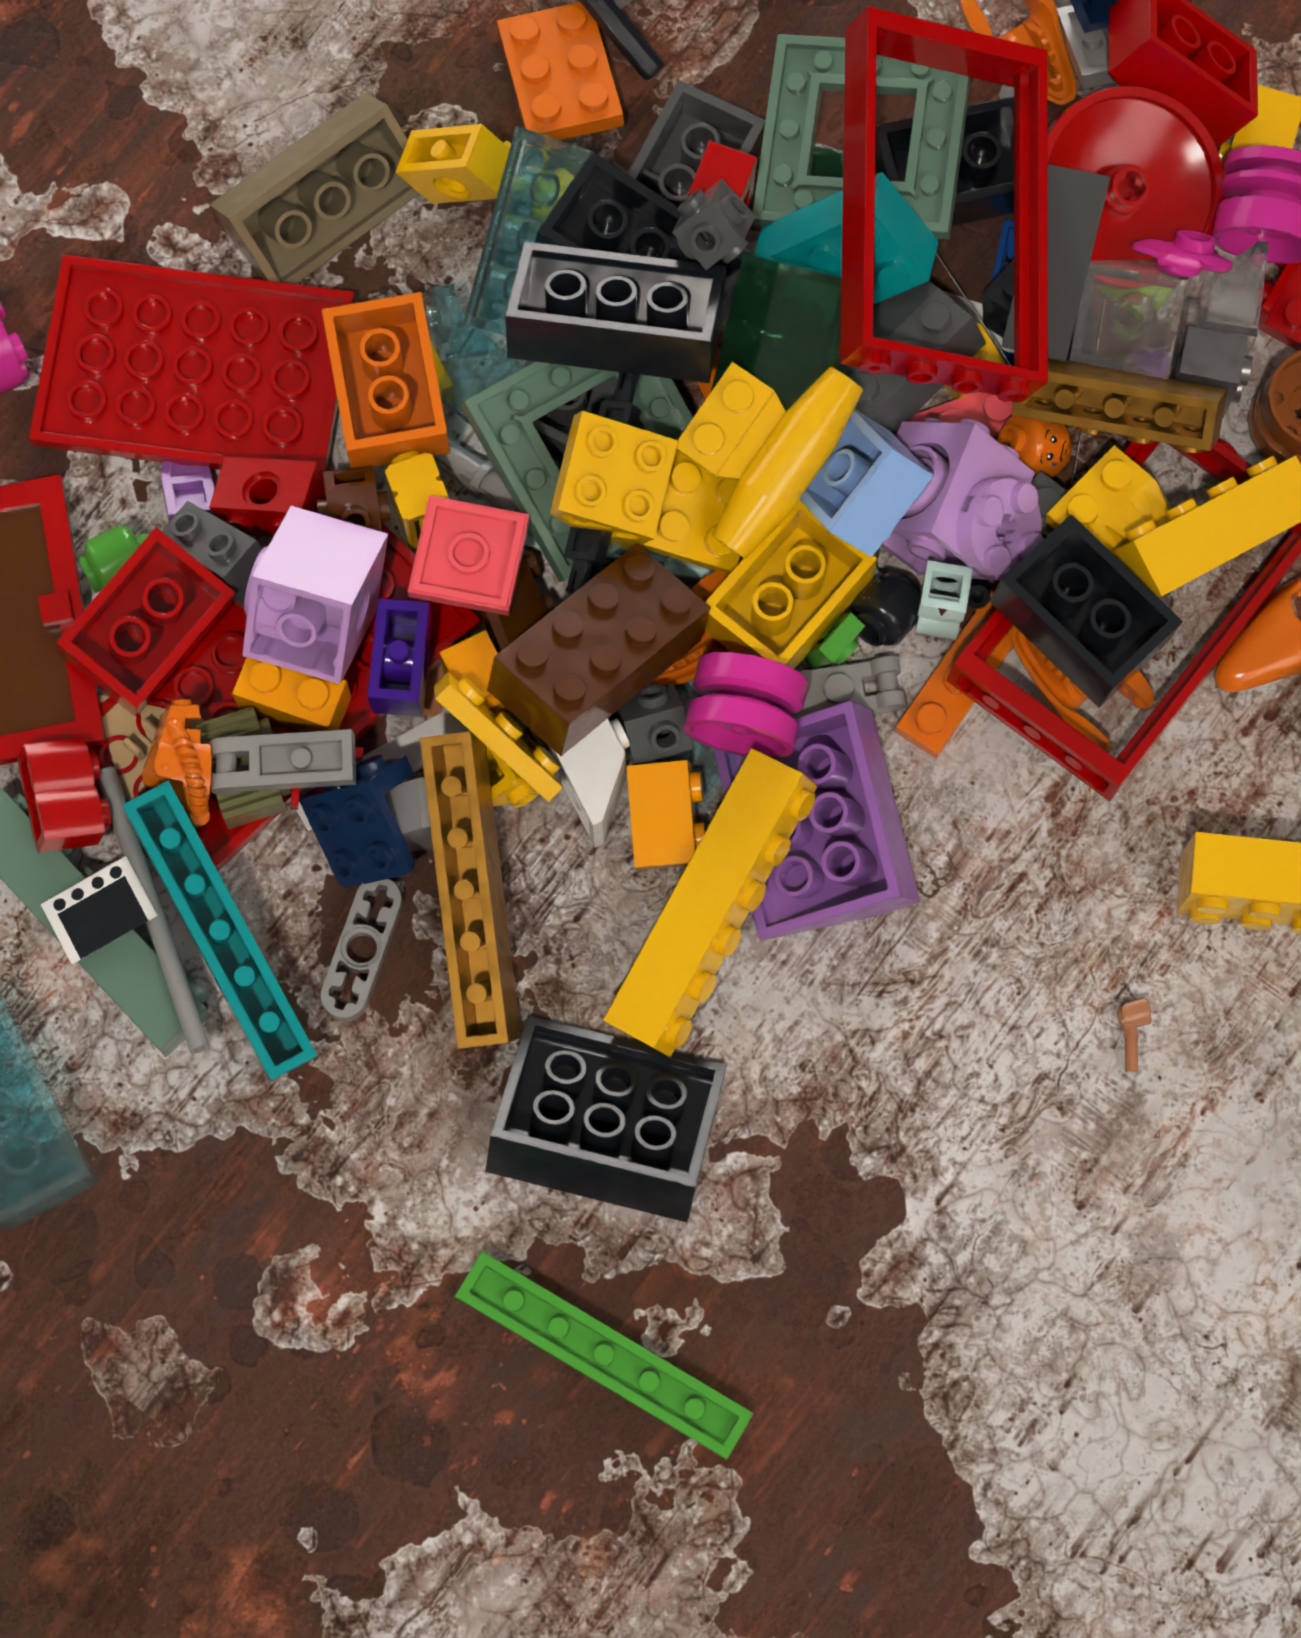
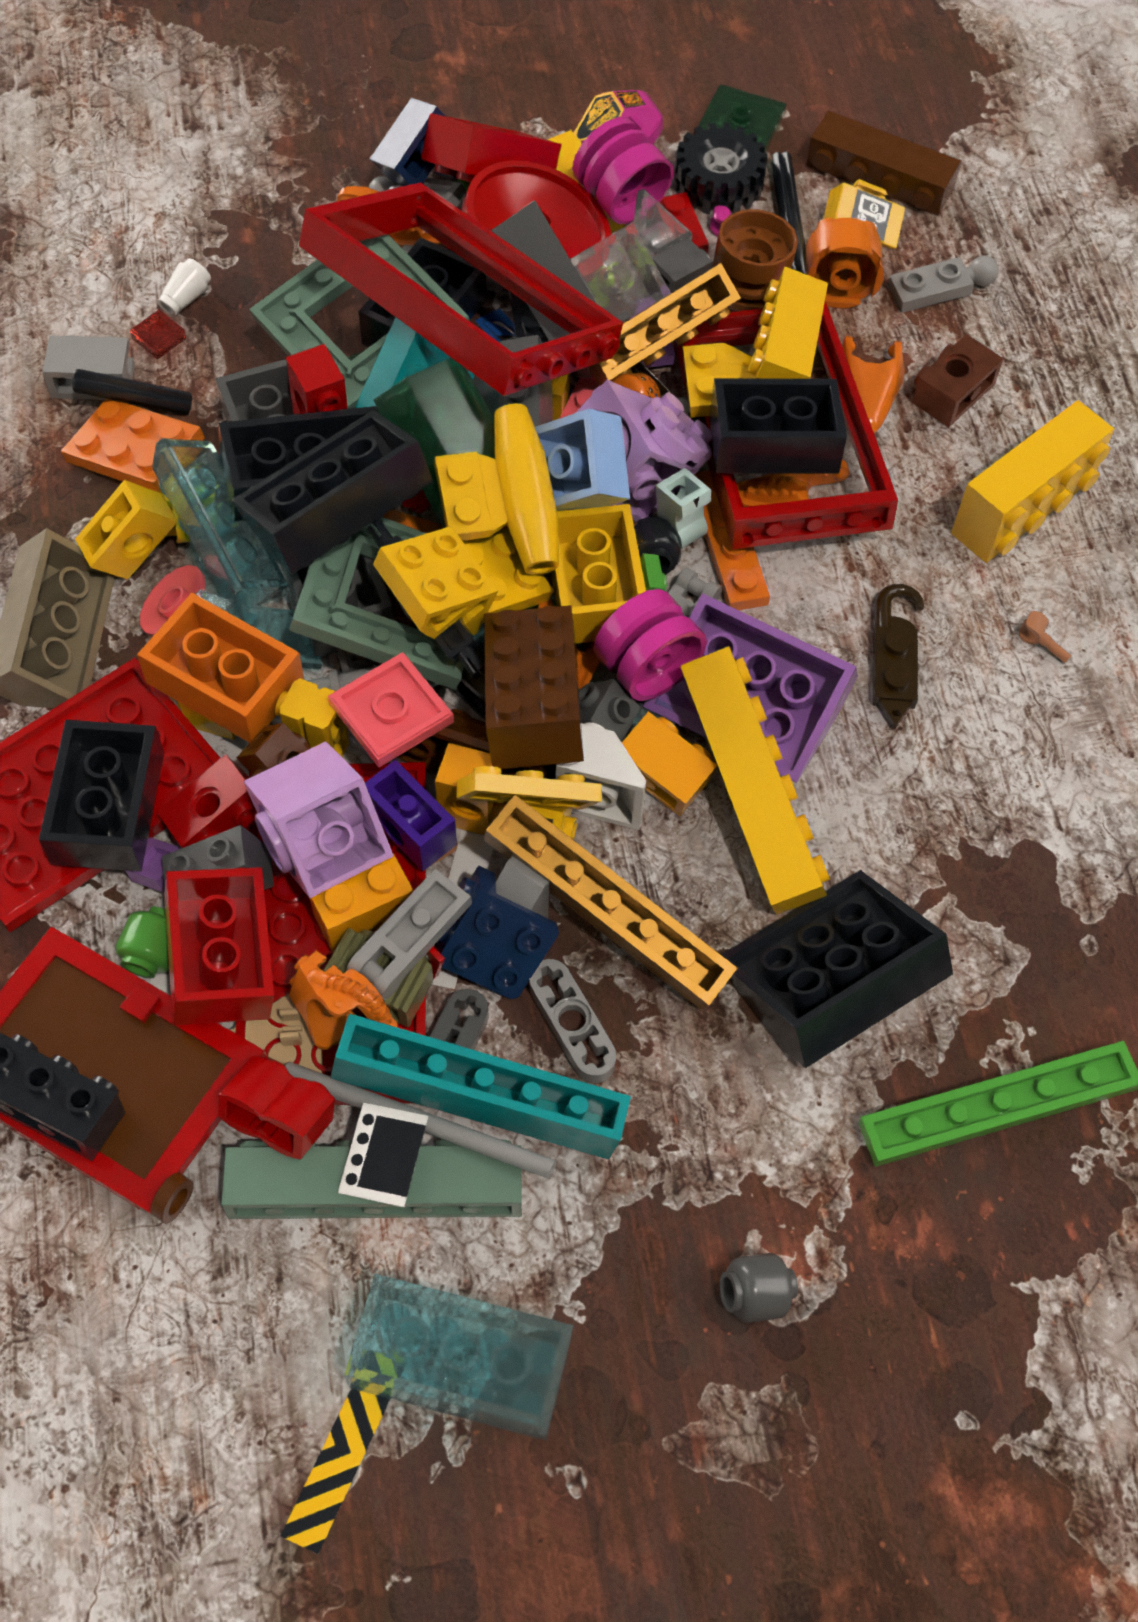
camera: 50 degrees left, 15 degrees down
dark grey brick [672,179,756,270] -> none
dark pink plate [1132,230,1233,278] -> none
none -> black brick [39,720,165,871]
none -> coral dish [140,565,206,636]
none -> dark grey beam [430,989,489,1050]
none -> dark grey head [720,1253,798,1323]
none -> dark brown plate [873,584,924,729]

